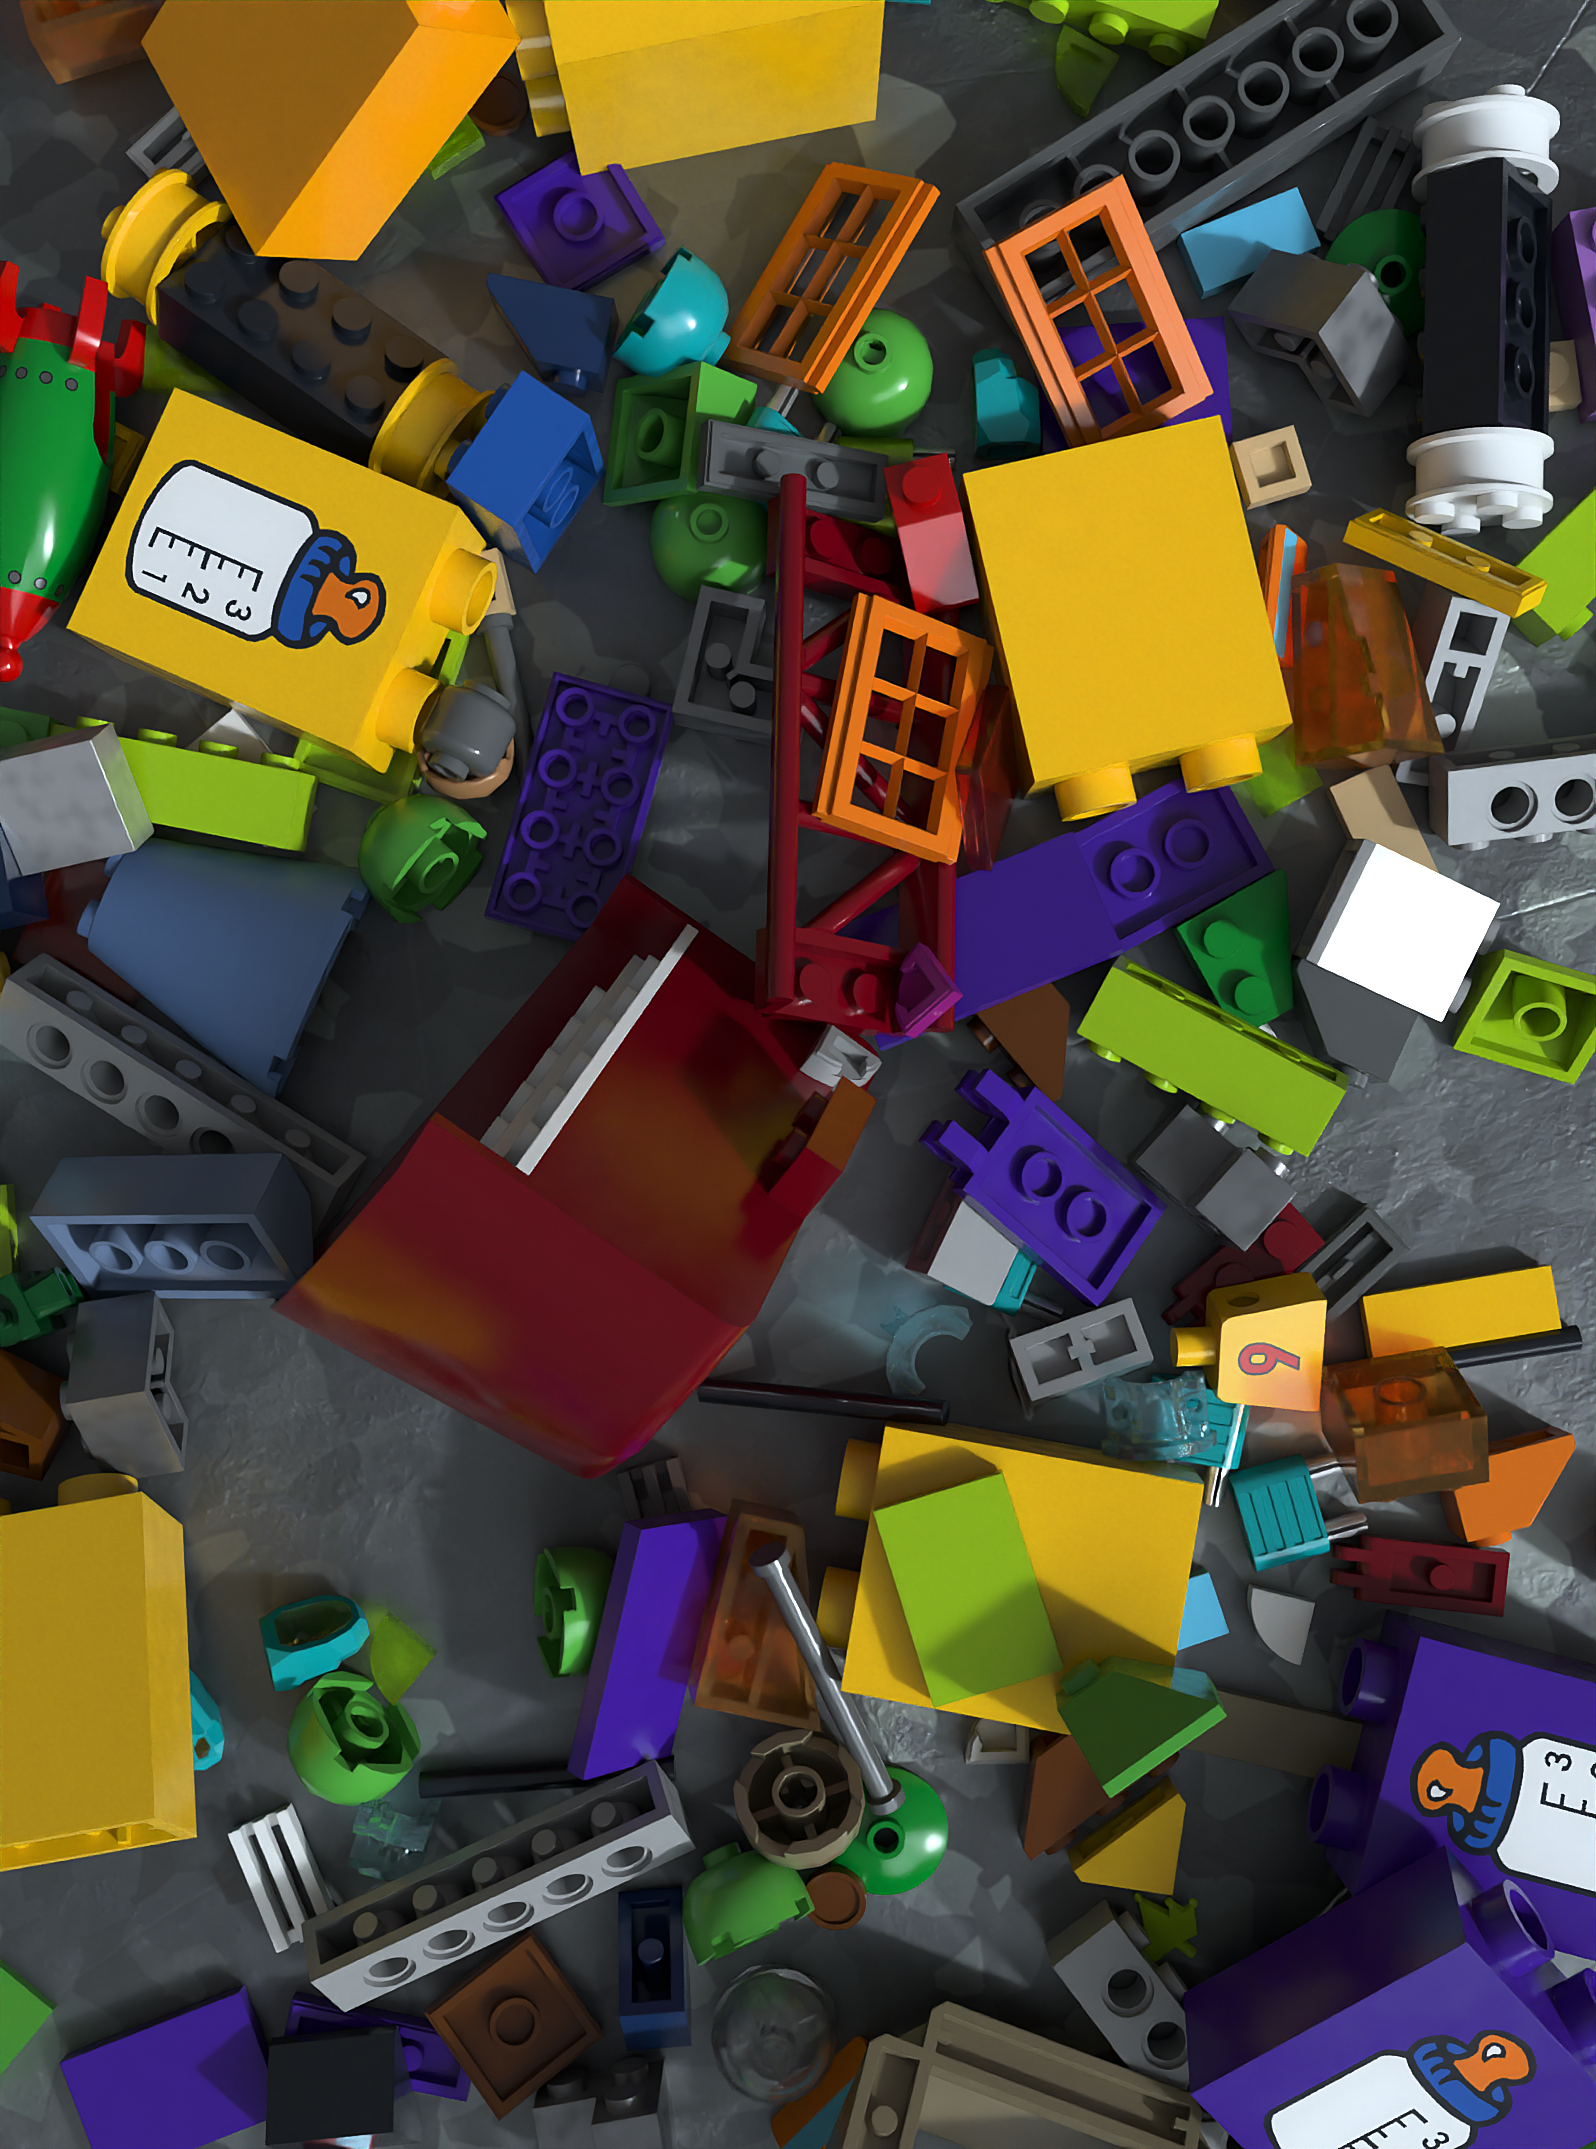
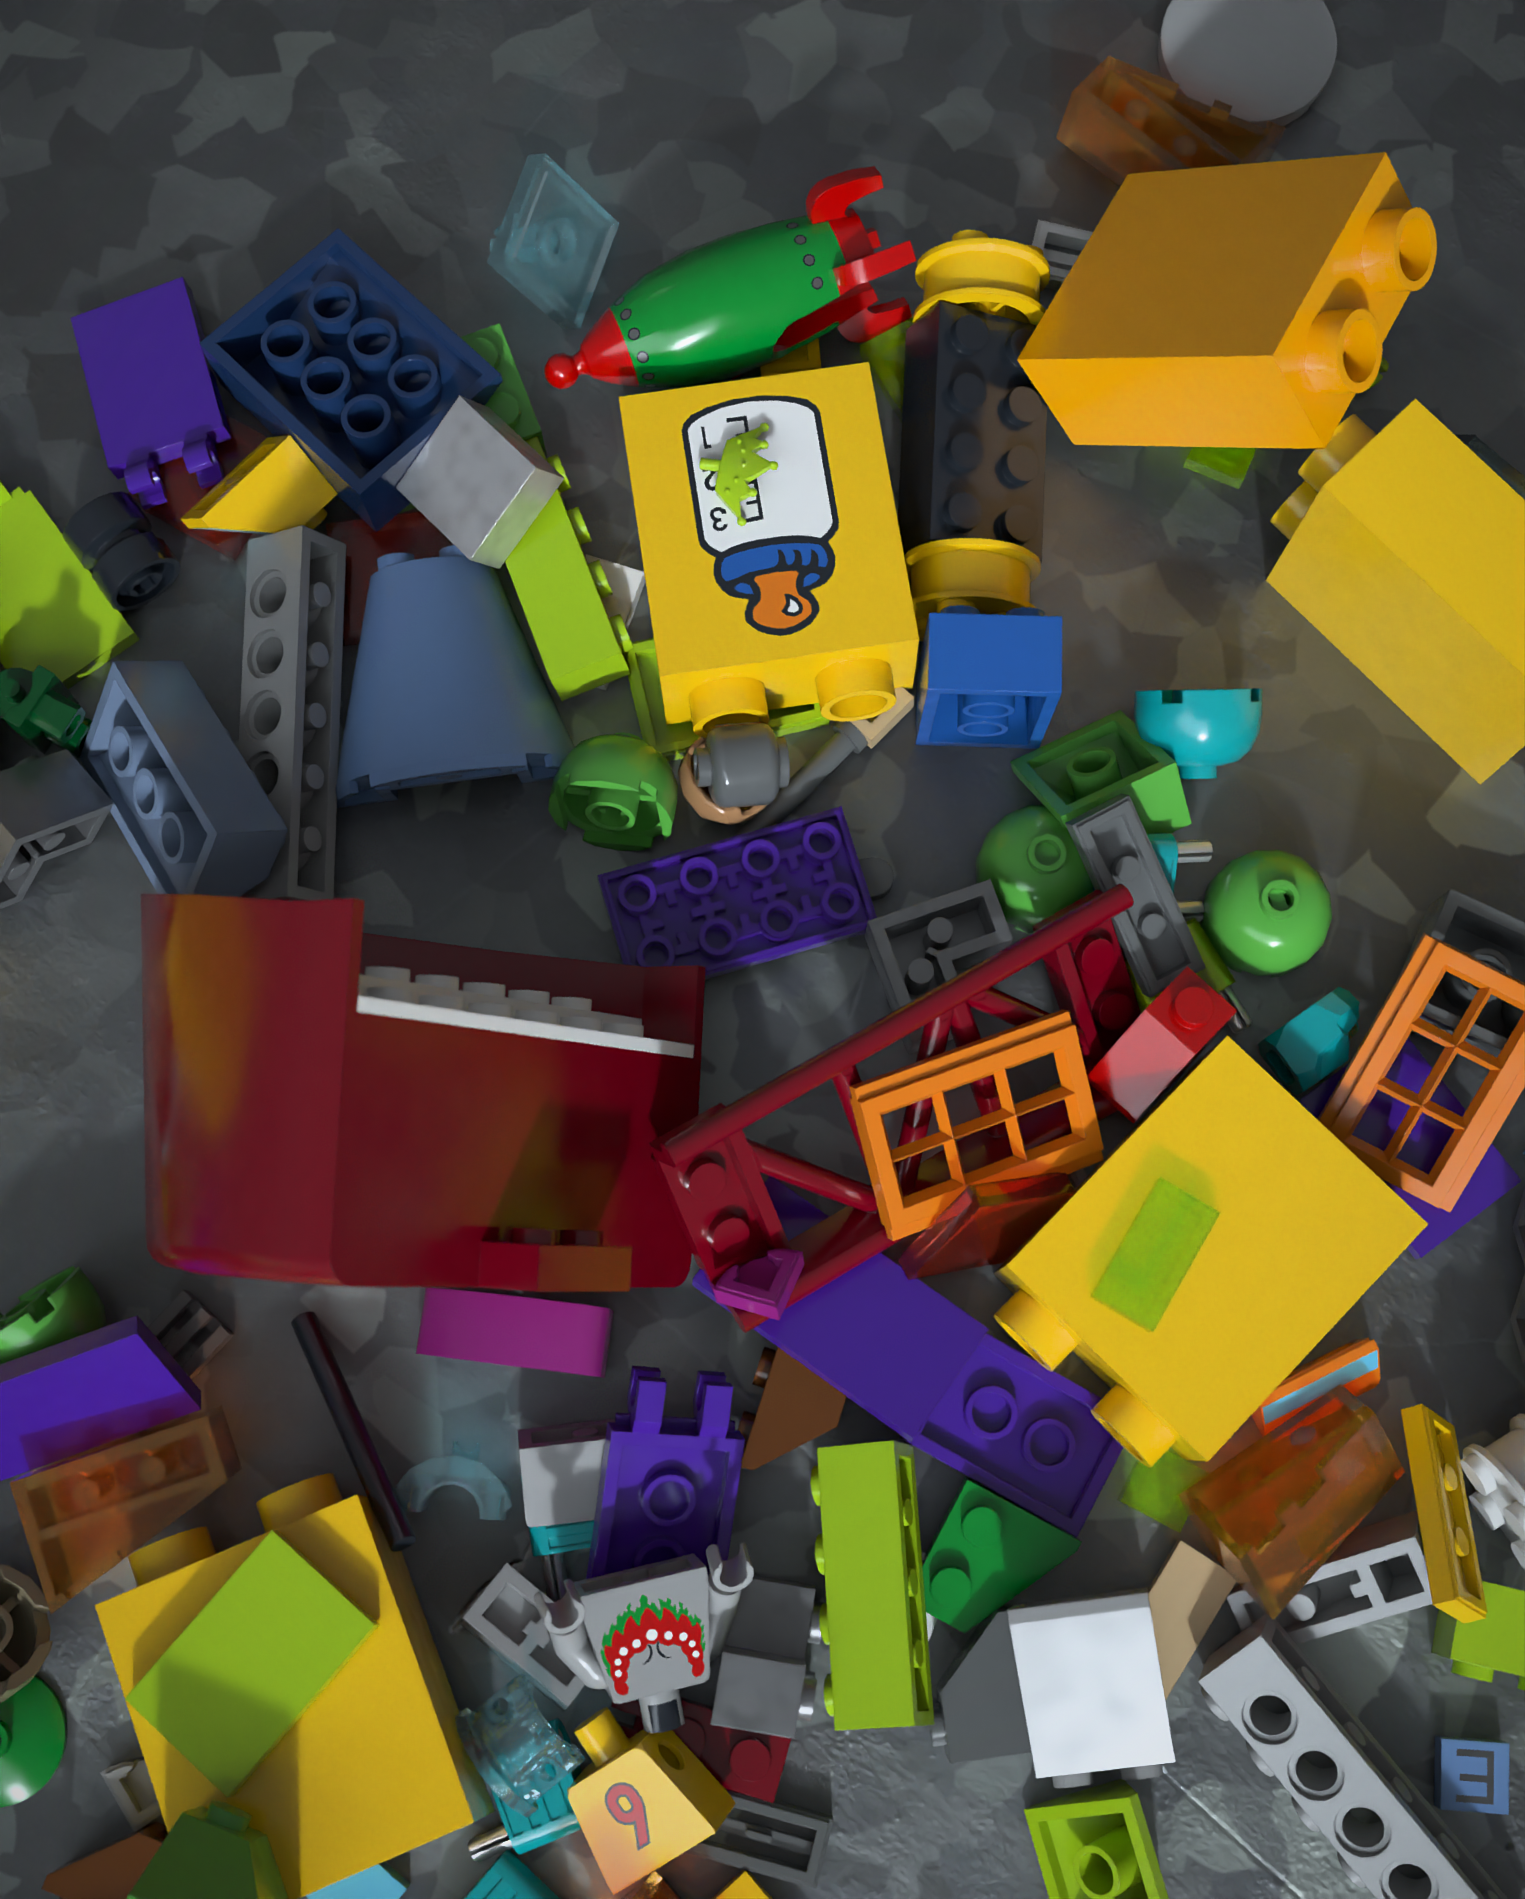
camera: 60 degrees right, 10 degrees down
reddish brown piece [468,70,529,137] -> none
dark blue slope [486,272,619,397] -> none
dark purple tile [493,147,666,292] -> none
orange piece [718,162,940,395] -> none
dark grey bar [749,1542,906,1815] -> none
light grey tile [800,1024,883,1087] -> none
tan plate [1229,425,1312,510] -> none
none -> magenta beam [416,1287,614,1378]
none -> light grey torso [534,1543,754,1733]
none -> lime piece [699,422,778,526]
none -> clear neon green tile [1090,1177,1220,1333]

